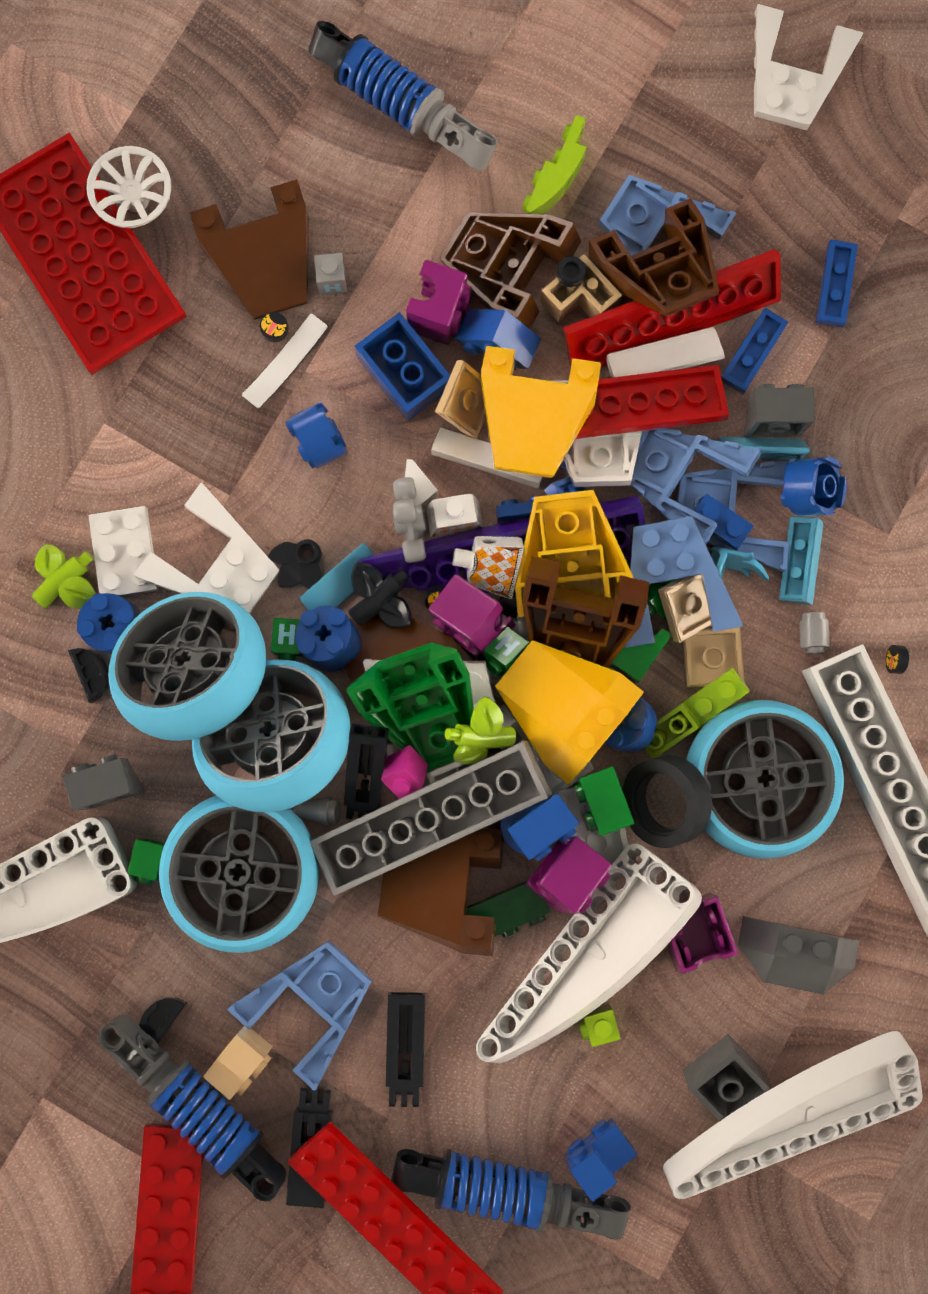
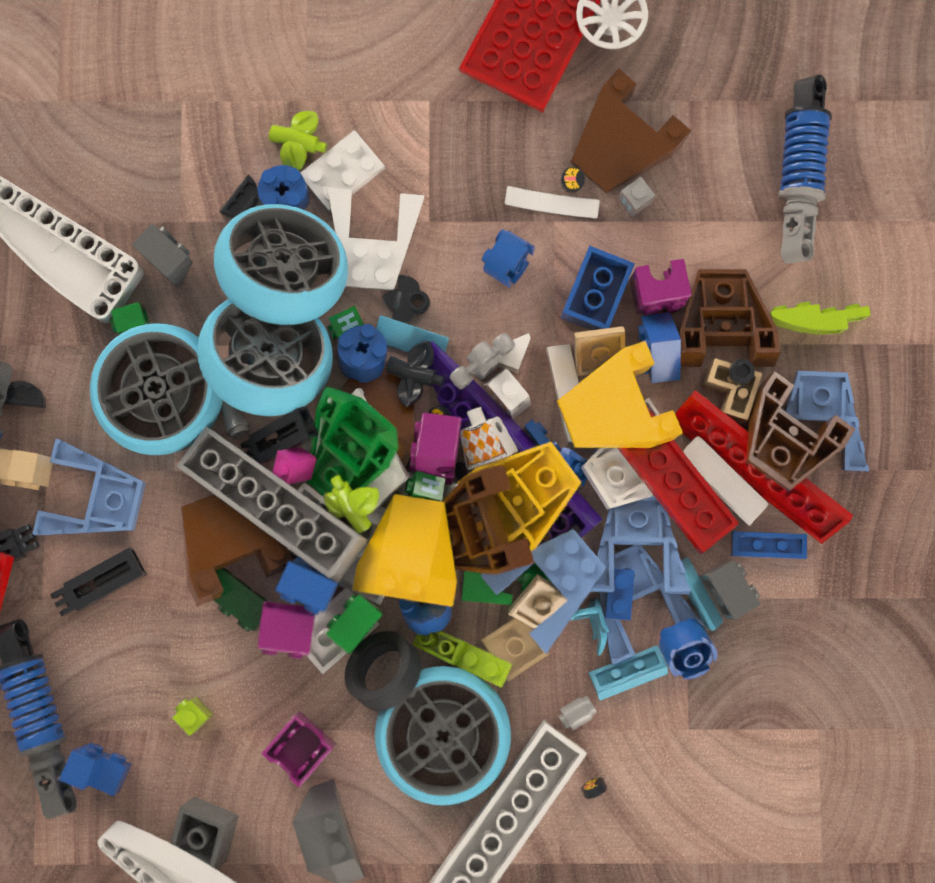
camera: 60 degrees right, 0 degrees up
white beam [476,844,702,1064] -> none
blue plate [815,239,858,328] -> none

